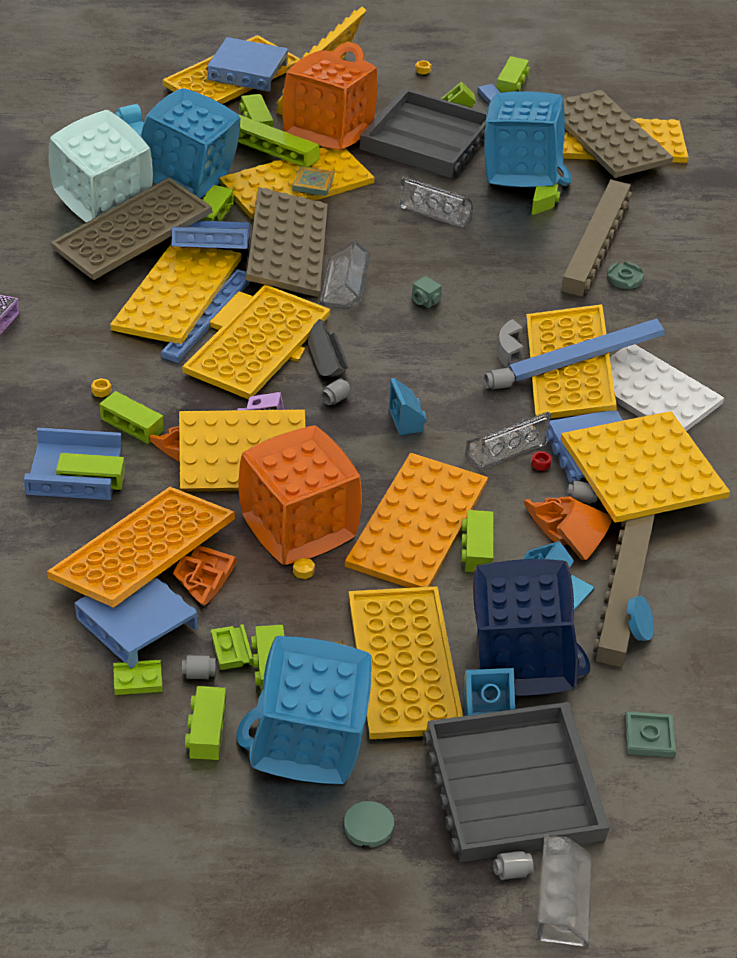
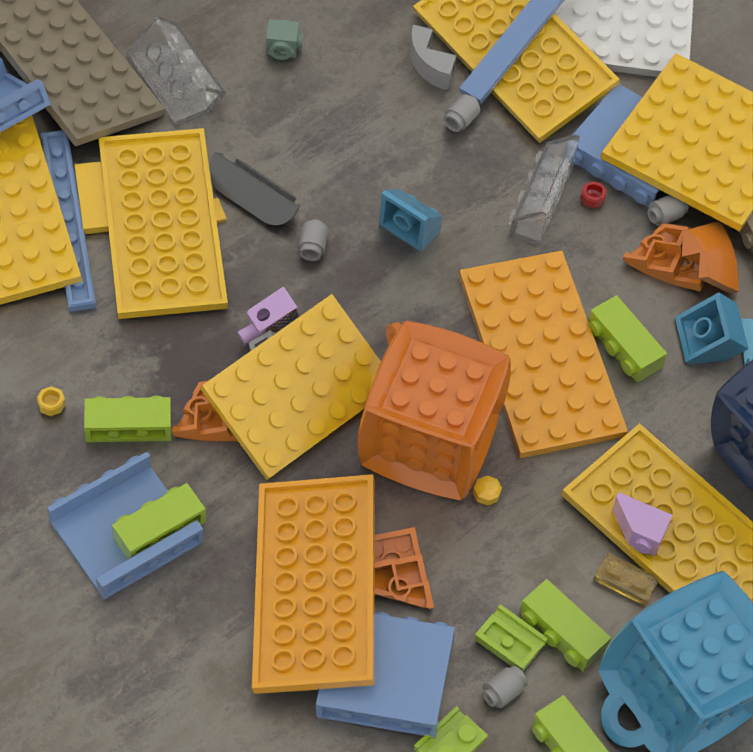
camera: 40 degrees left, 15 degrees up
none -> lavender slope [612,492,672,556]

